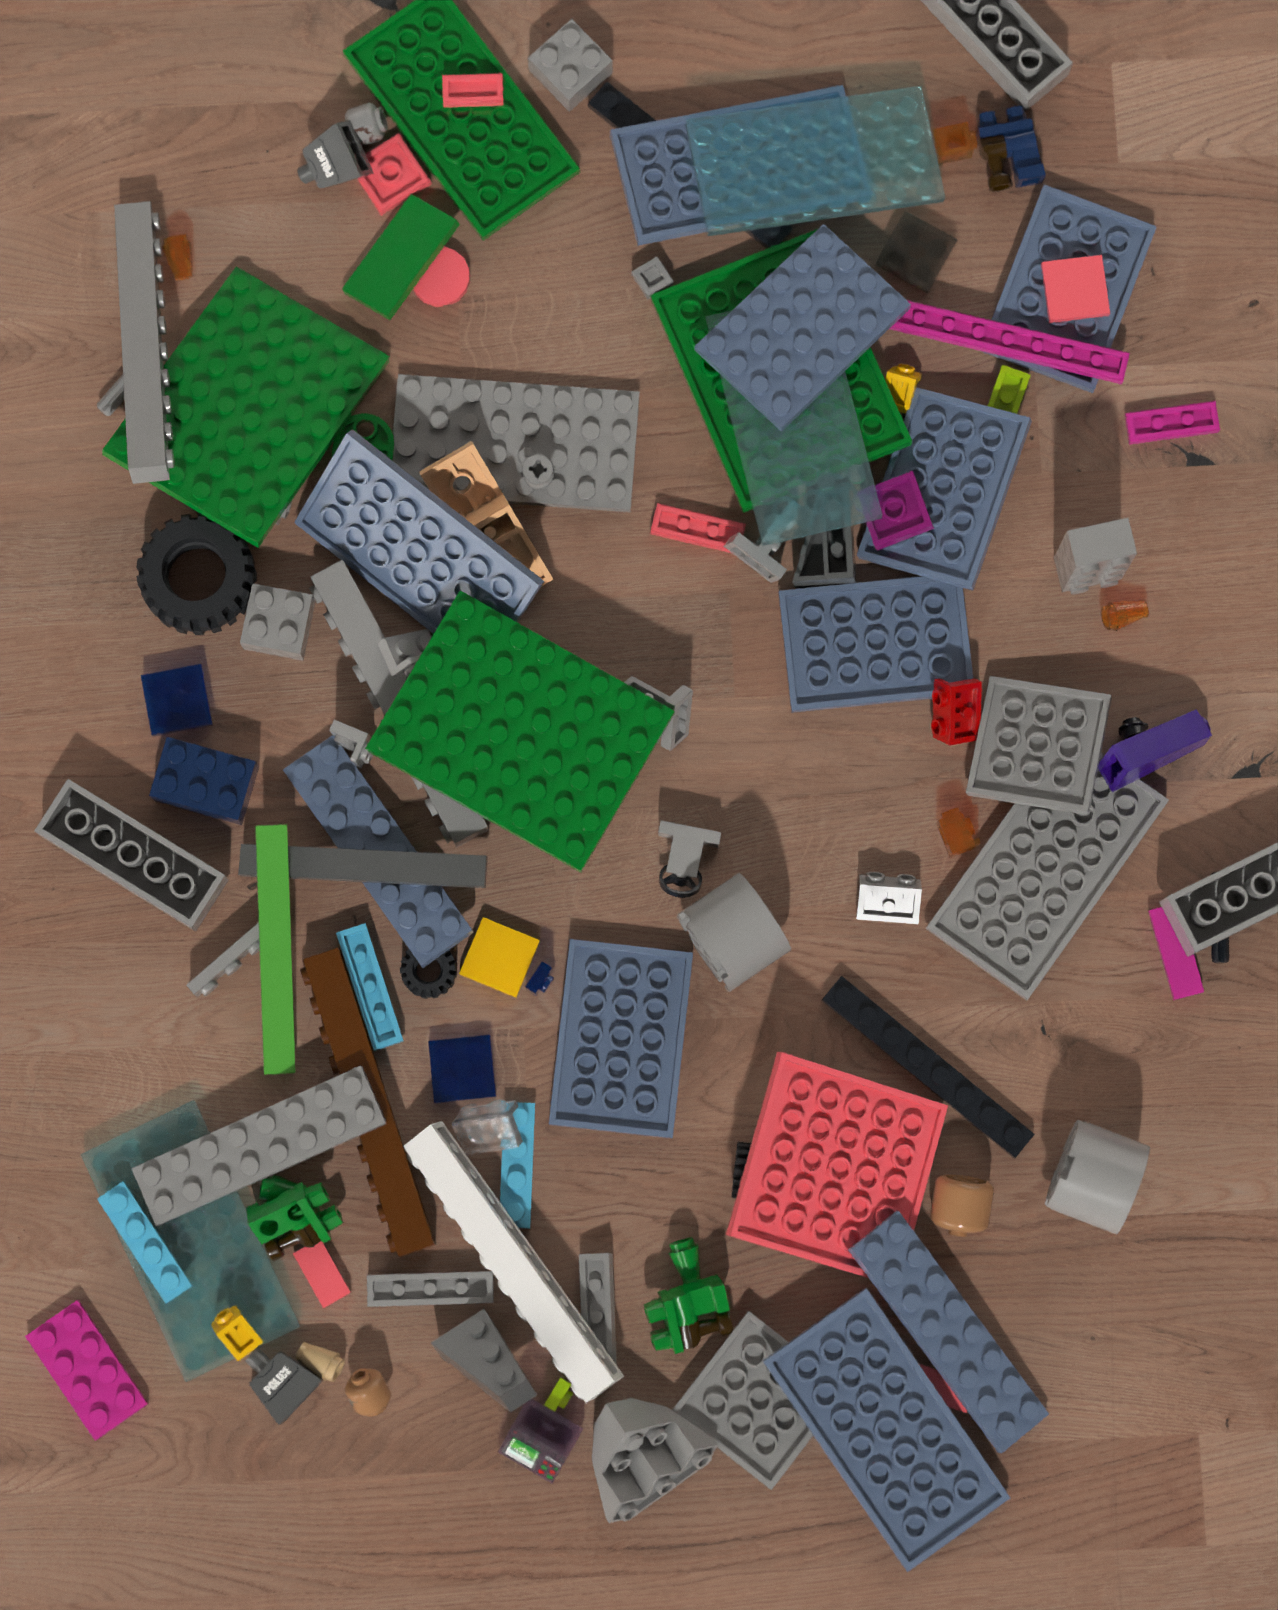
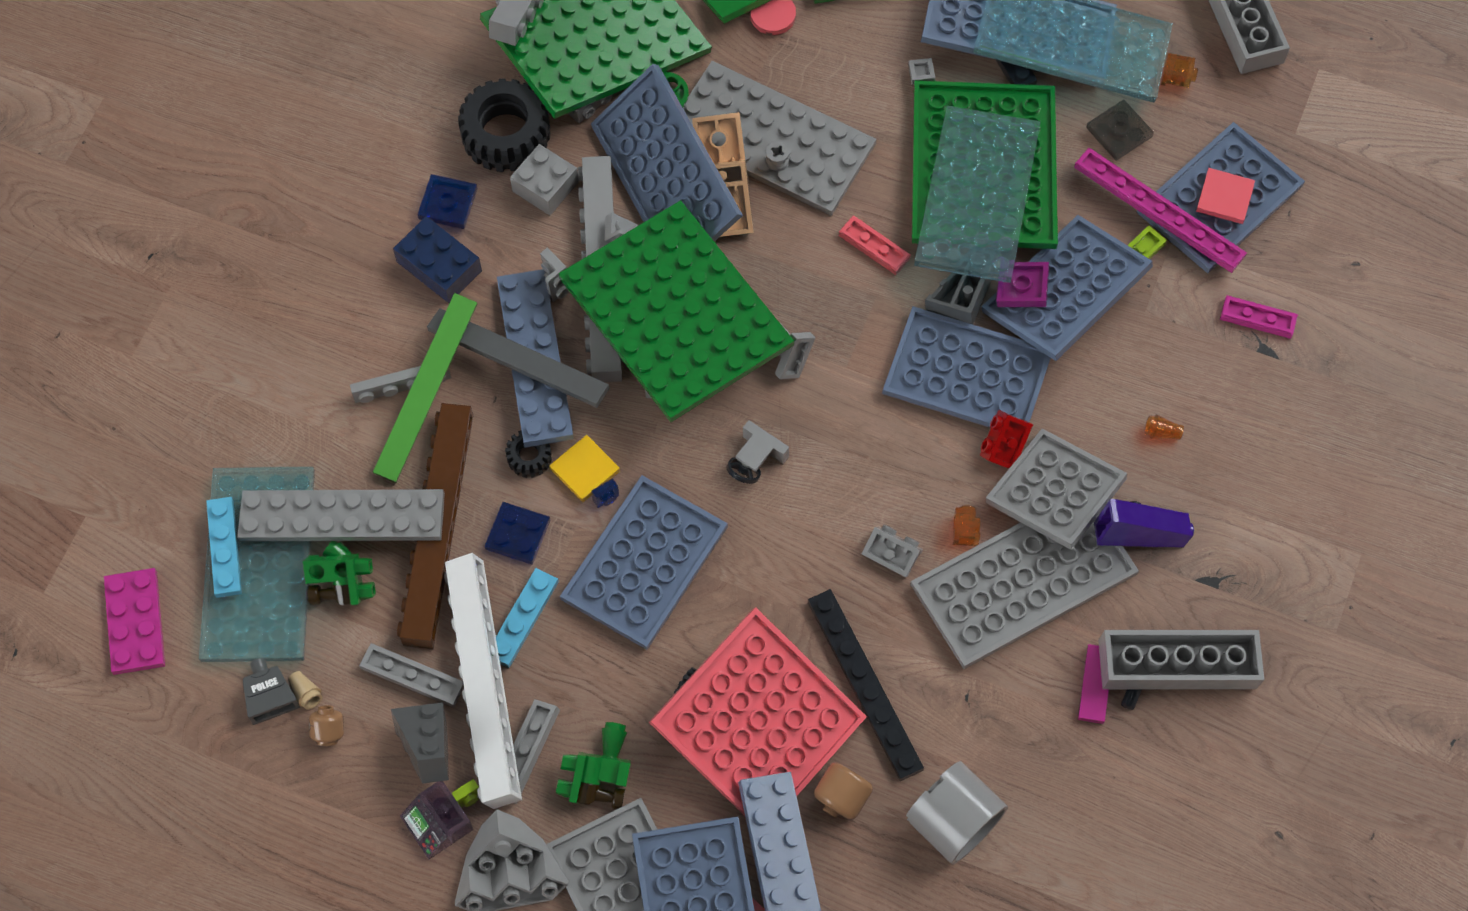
camera: 25 degrees right, 15 degrees down
light grey brick [34,779,229,932] -> none
yellow bracket [211,1305,263,1361] -> none
coral tile [293,1241,351,1308] -> none
medium azure plate [336,923,404,1051] -> none
clear bracket [451,1099,523,1155] -> none
light grey brick [677,873,791,992] -> none
sand blue plate [695,224,911,432] -> none
light grey bracket [724,499,801,583] -> none
yellow bracket [885,364,922,413] -> none
dark blue hips [976,105,1046,192] -> none
light grey brick [1054,518,1137,594] -> none

